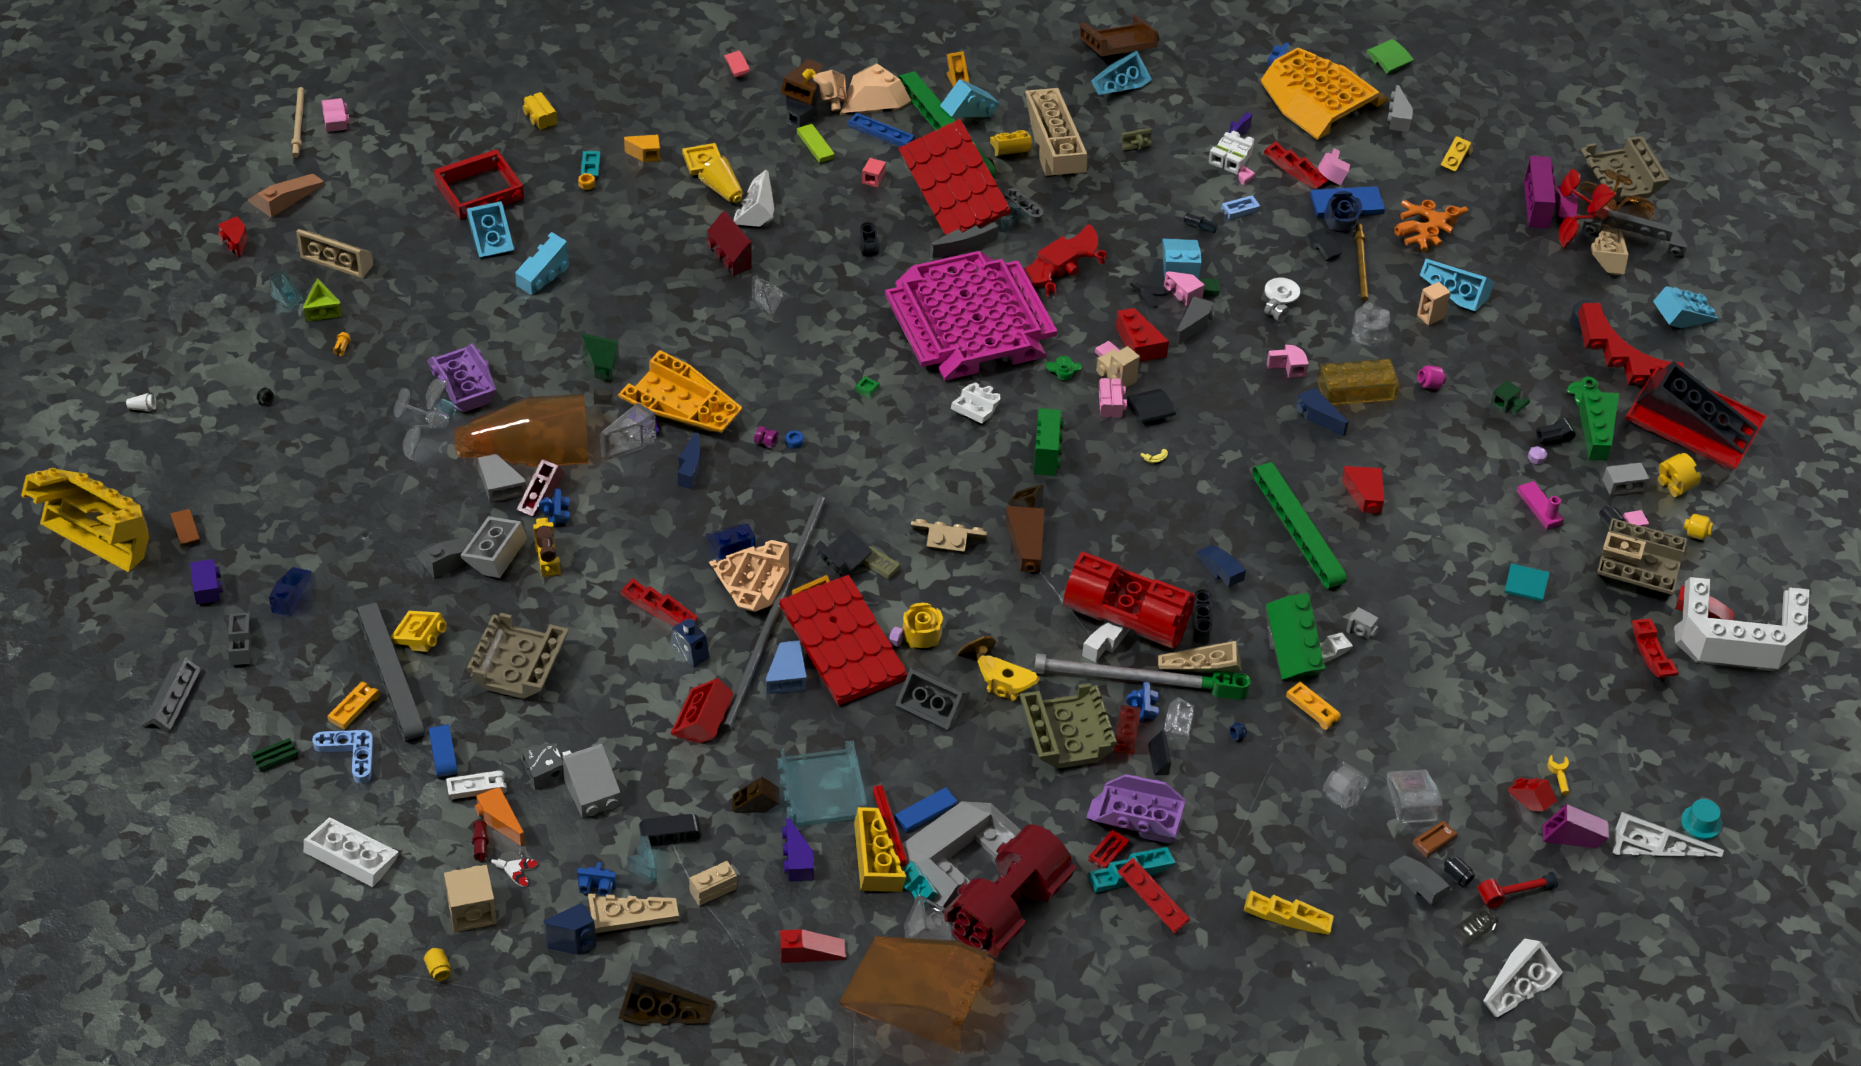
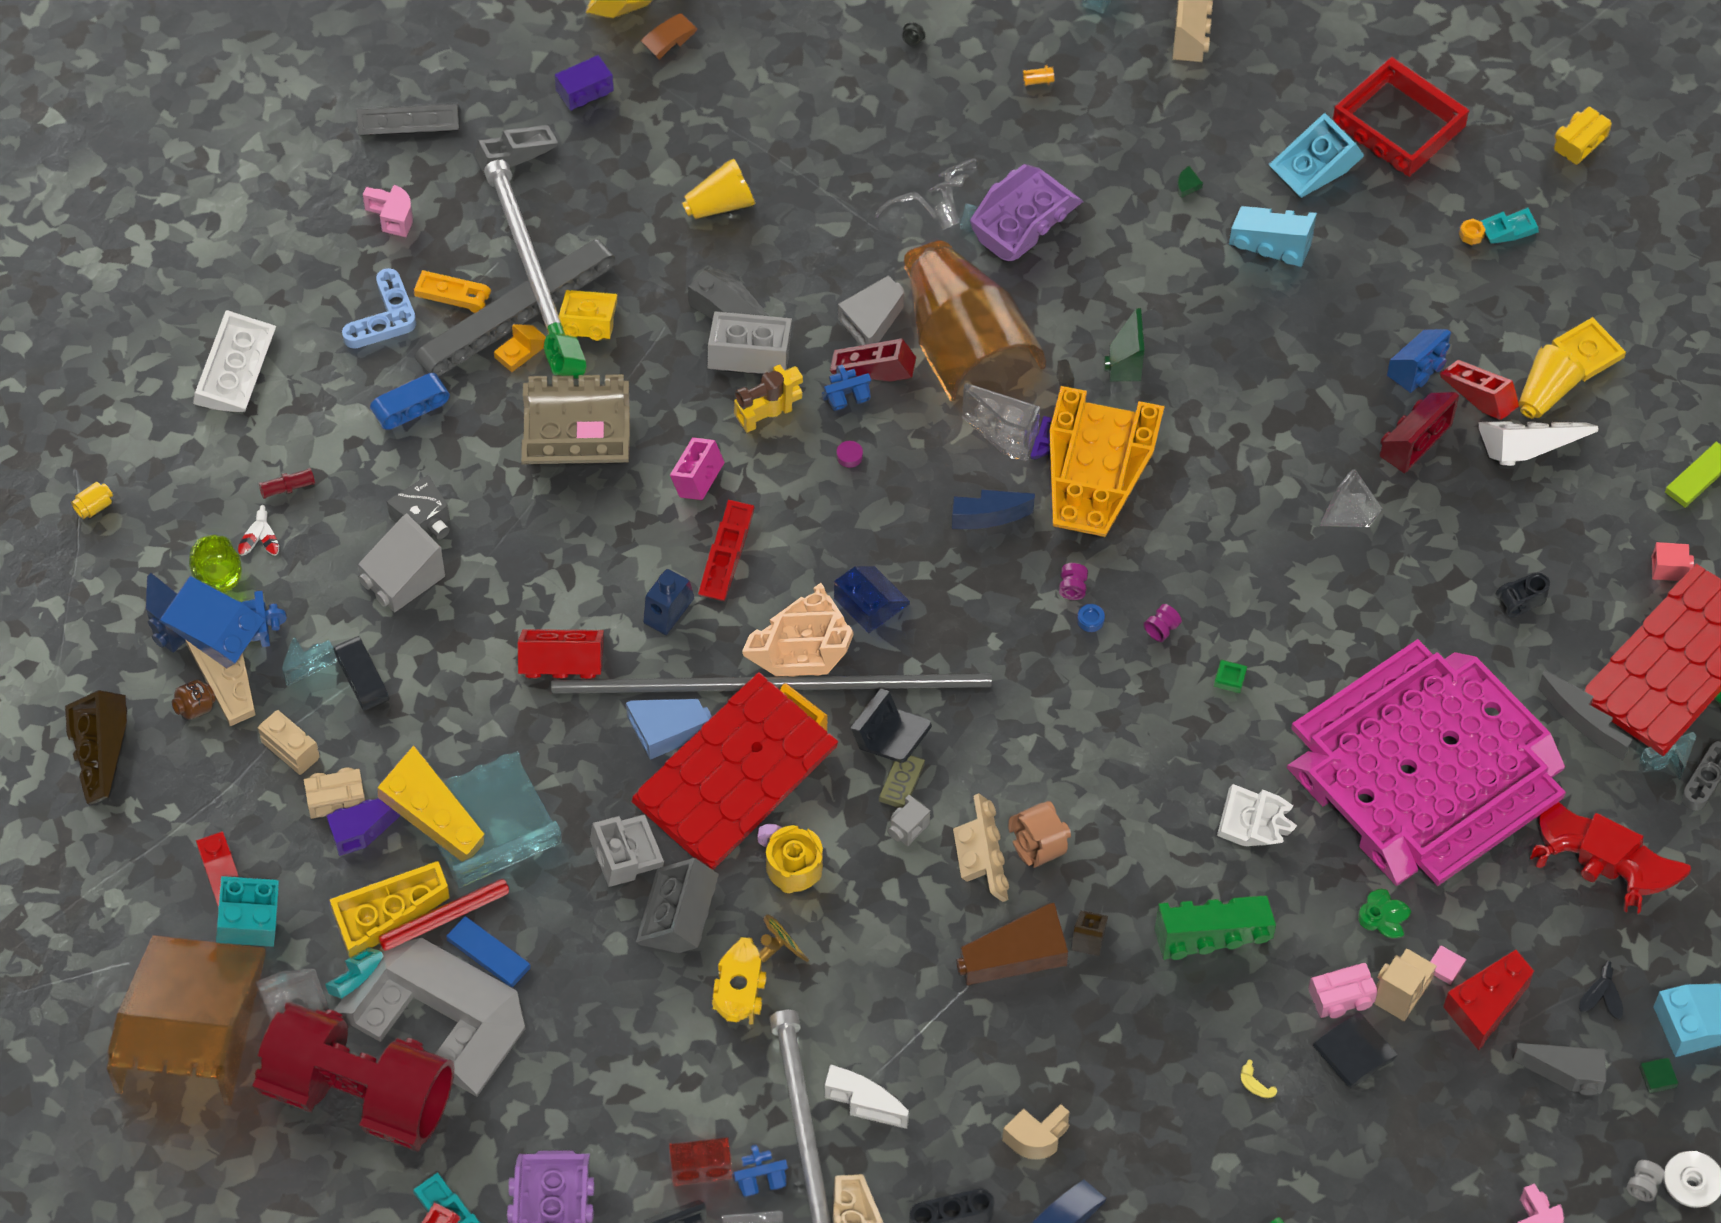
camera: 75 degrees right, 10 degrees up
dark green tile [251,738,298,772] -> none
clear blue slope [269,567,312,616] -> none
lime slope [303,278,342,322] -> none
tan brick [444,865,497,932] -> none
white plate [446,771,507,800] -> none
orange slope [475,787,525,846] -> none
light orange slope [624,135,660,162] -> none
dark brown slope [732,777,779,813] -> none
olive slope [1020,683,1117,769] -> none
red cylinder [1063,552,1195,648] -> none
red tile [1088,830,1129,869] -> none
bright pink slope [1164,271,1204,306] -> none
none -> blue slope [159,576,265,669]
none -> reddish brown head [172,680,215,720]
none -> clear neon green piece [189,534,242,593]
none -> teal slope [216,876,279,947]
none -> tan brick [304,768,365,819]
none -> bright pink brick [363,185,413,237]
none -> yellow wedge [378,745,485,865]
none -> flat silver piece [484,160,586,379]
none -> light orange slope [494,324,546,372]
none -> bright pink tile [577,422,604,438]
none -> light grey brick [590,814,664,887]
none -> dark pink brick [670,438,725,500]
none -> yellow cone [682,159,755,219]
none -> magenta tile [837,441,863,468]
none -> light grey brick [887,795,930,846]
none -> tan brick [1002,1104,1069,1159]
none -> nougat brick [1008,801,1071,867]
none -> magenta wheel [1144,604,1182,642]
none -> dark green tile [1177,166,1203,198]
none -> blue slope [1387,329,1451,393]
none -> red slope [1440,360,1519,420]

